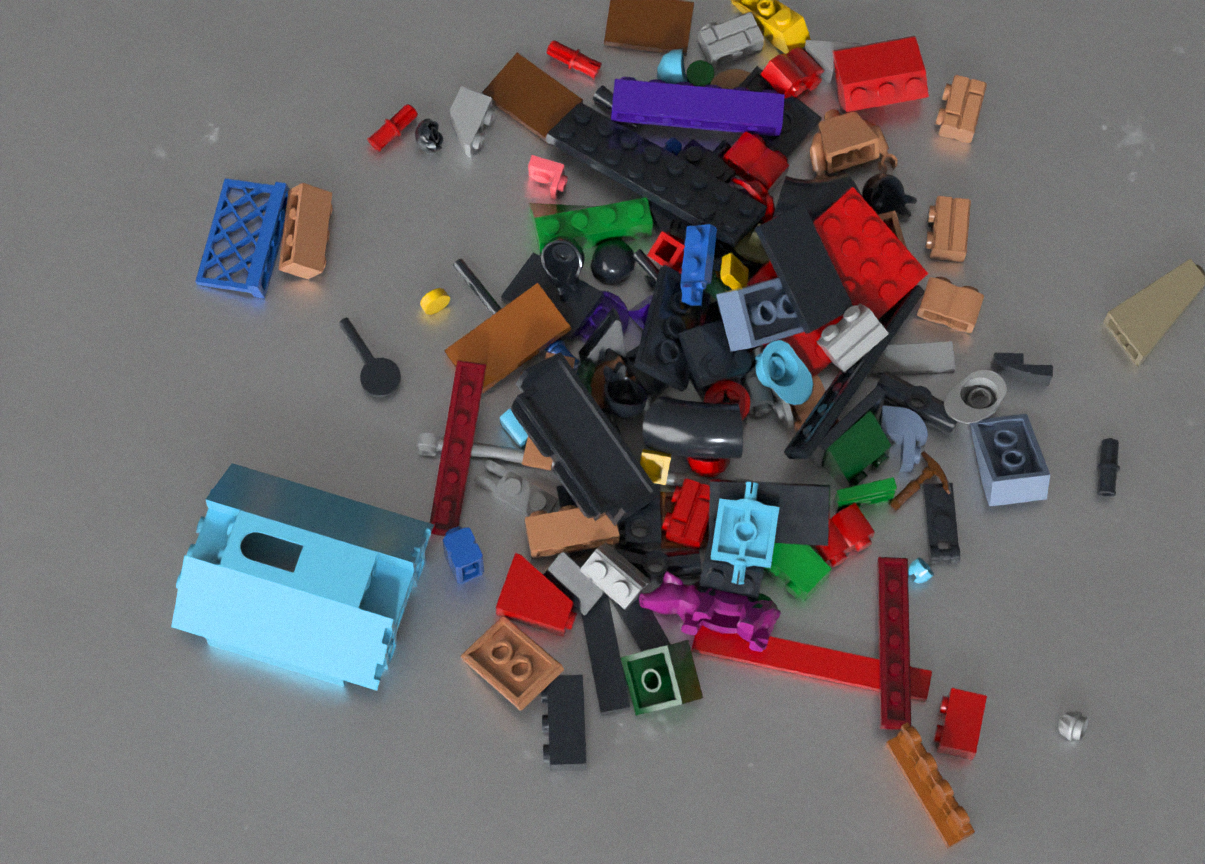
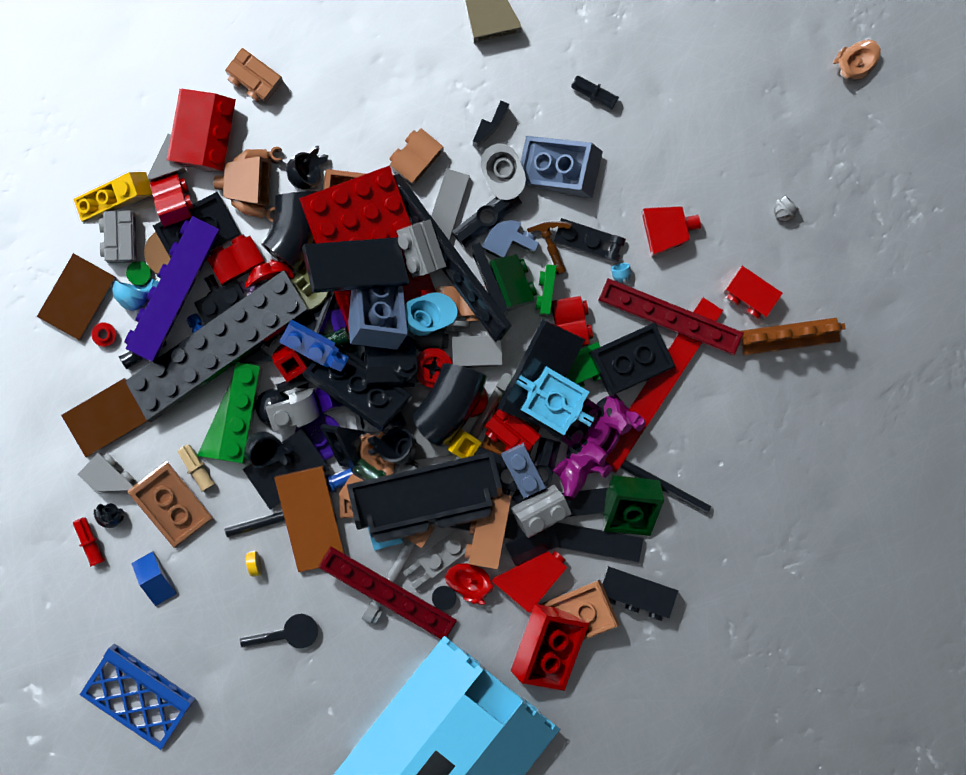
camera: 70 degrees left, 15 degrees up
nougat brick [278,183,333,279] -> none
blue brick [442,526,484,584] -> none
coral bracket [528,155,568,200] -> none
red axle [546,40,602,79] -> none
yellow plate [720,253,748,290] -> none
nougat brick [925,196,971,263] -> none
none -> red plate [91,322,117,347]
none -> nougat tile [128,461,213,548]
none -> blue slope [131,551,177,606]
none -> tan axle [178,444,215,492]
none -> light grey brick [266,387,320,432]
none -> black tile [432,585,456,610]
none -> red hat [445,563,494,605]
none -> light grey brick [452,331,502,368]
none -> sand blue plate [501,443,546,498]
none -> red slope [511,604,589,691]
none -> black tile [589,322,676,397]
none -> black bar [621,459,711,514]
none -> red torso [641,206,701,257]

